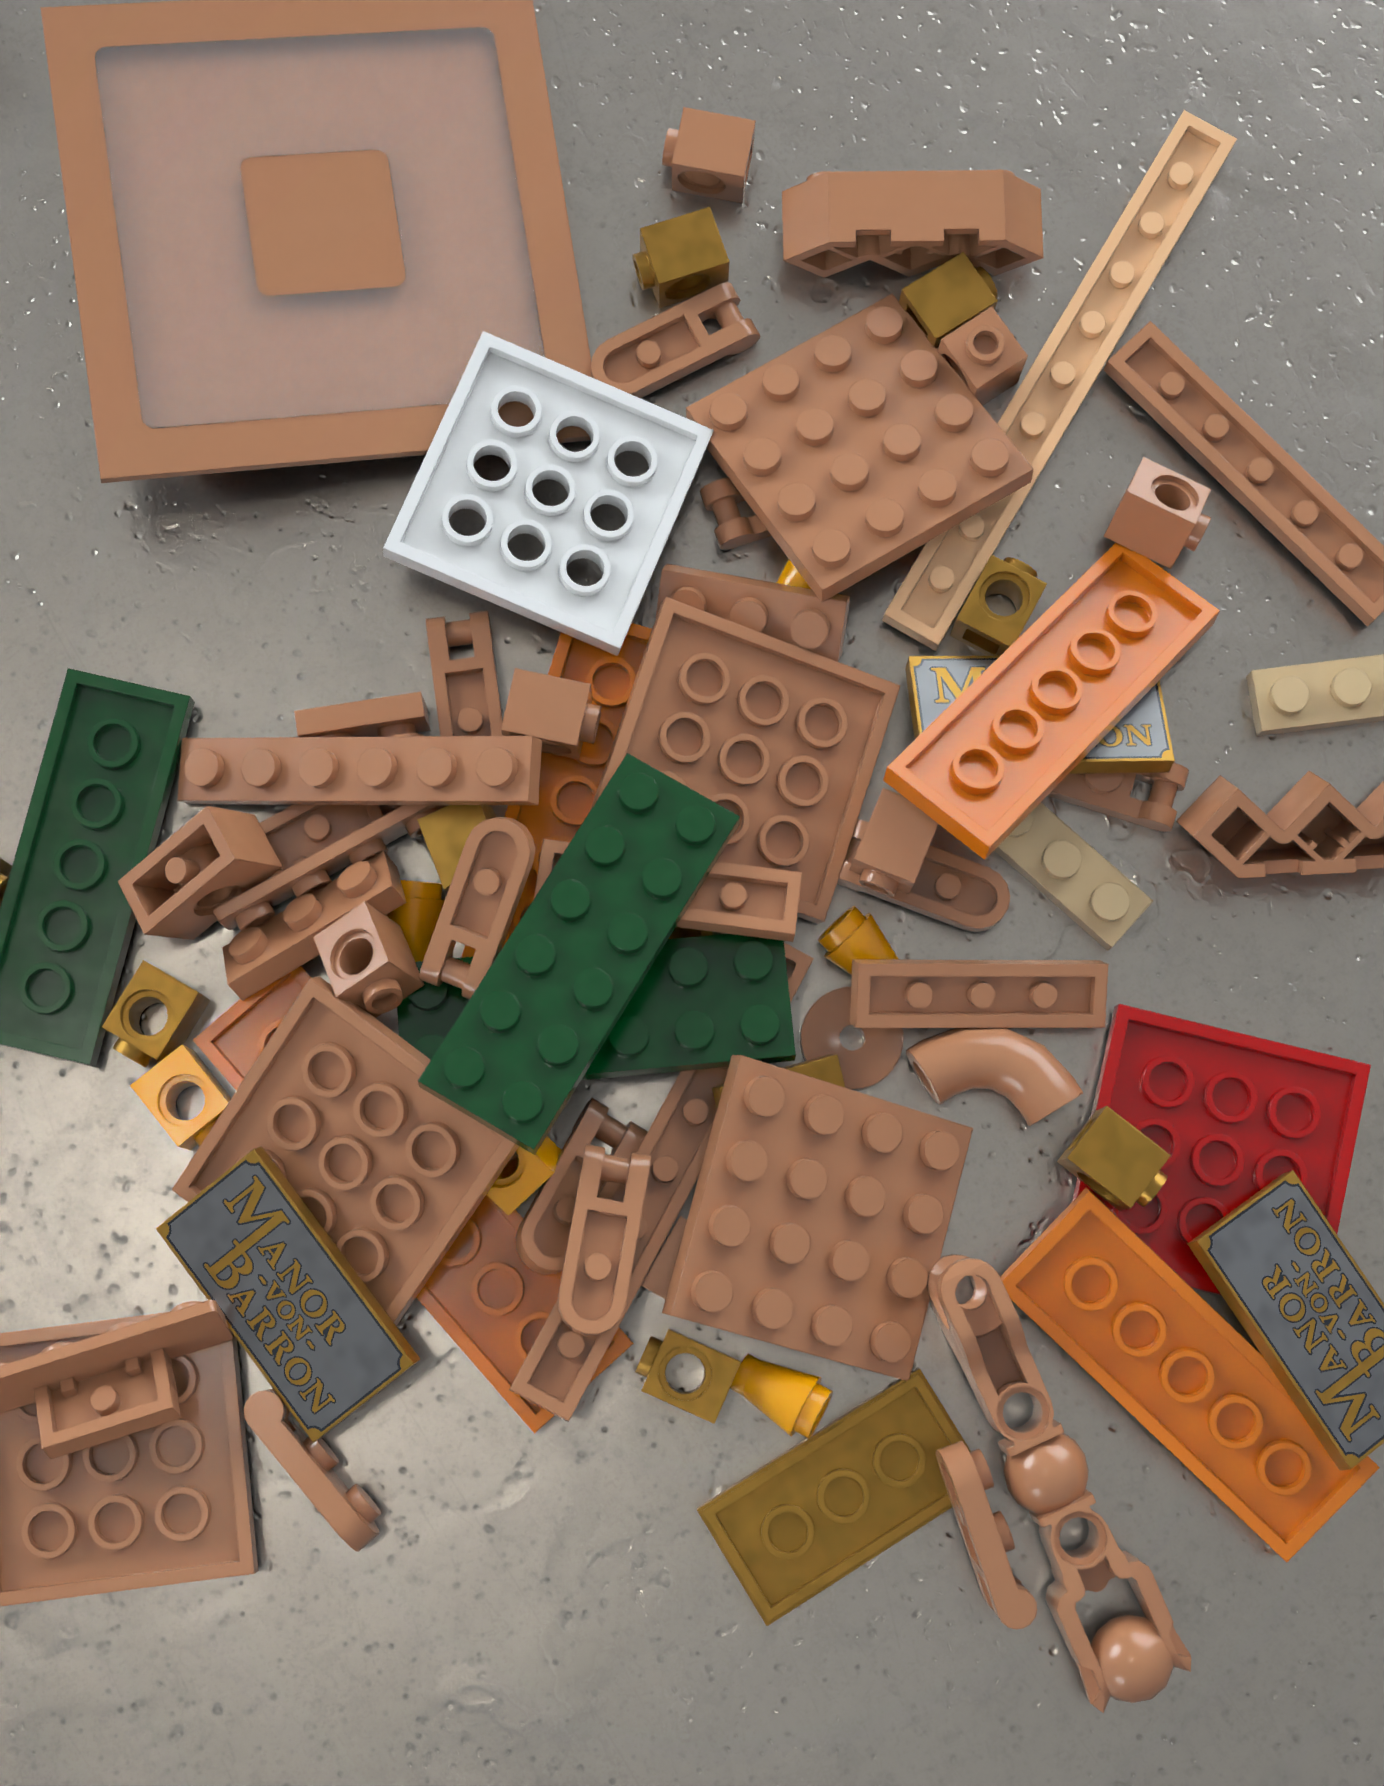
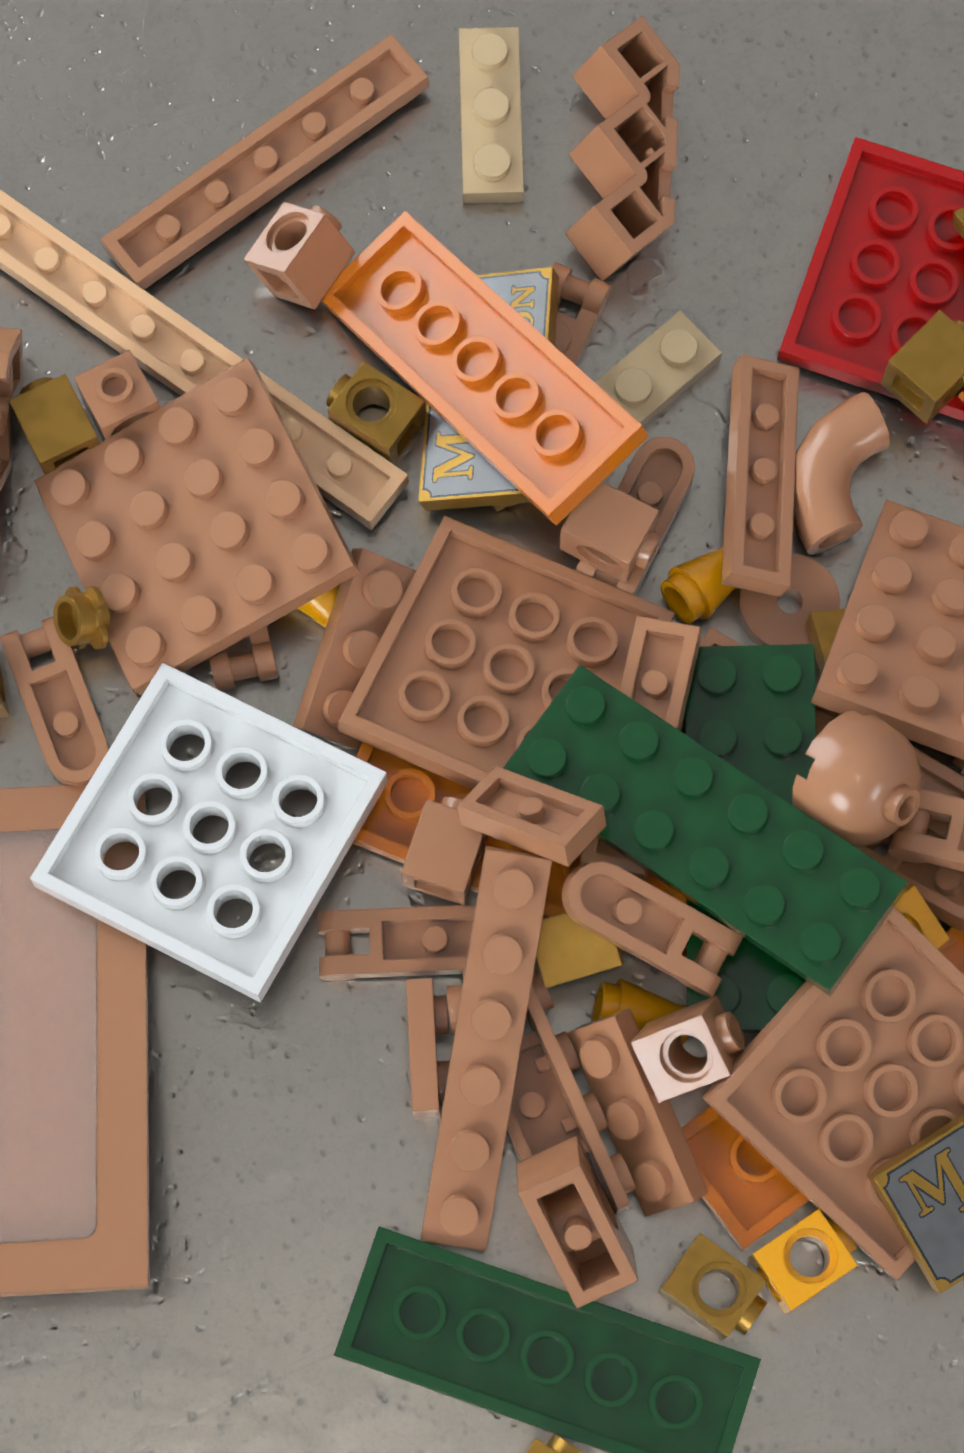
camera: 80 degrees left, 5 degrees down
none -> pearl gold plate [53,586,110,650]
none -> nougat plate [457,766,607,867]
none -> nougat cylinder [792,710,921,846]

